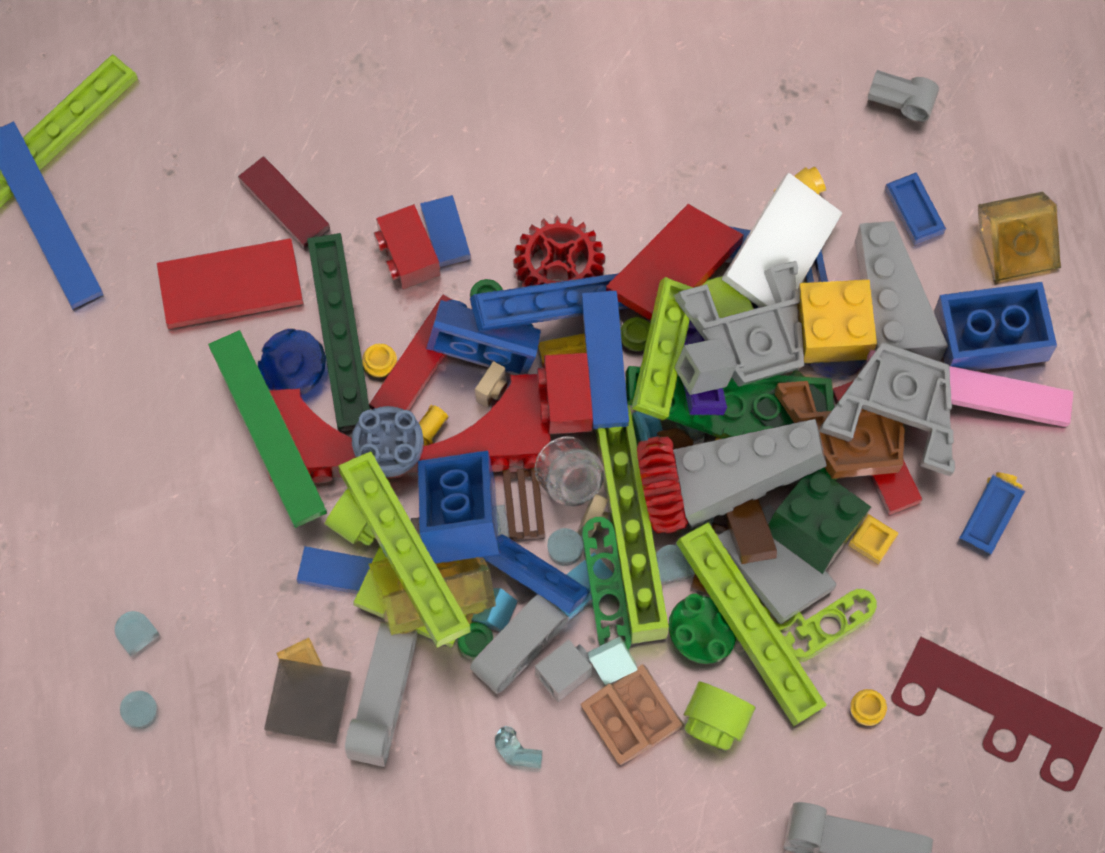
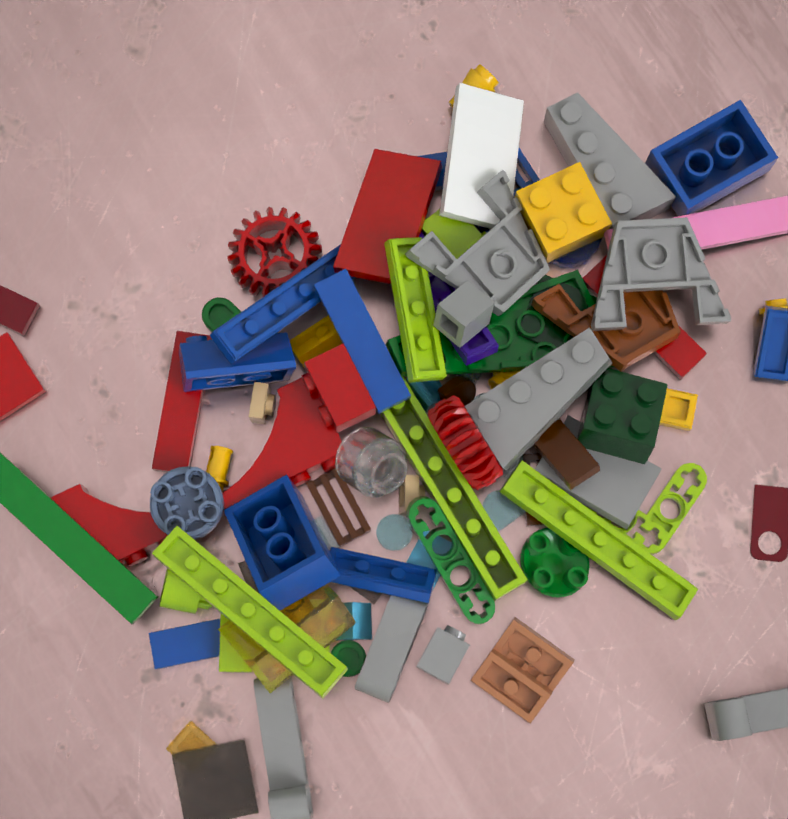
camera: 20 degrees left, 10 degrees up
clear light blue tile [115,611,160,657] -> none
clear blue tile [258,328,326,395] -> none
dark green plate [307,233,370,432] -> none
yellow plate [362,343,397,378] -> none
red brick [373,204,441,290] -> none
blue tile [420,195,471,267] -> none
clear light blue arm [494,726,543,769] -> none
light aqua tile [588,637,638,686] -> none
lime plate [620,317,650,351] -> none
lime piece [683,681,756,751] -> none
yellow plate [850,689,887,726] -> none
blue tile [885,172,946,245] -> none
clear yellow slope [977,191,1061,281] -> none

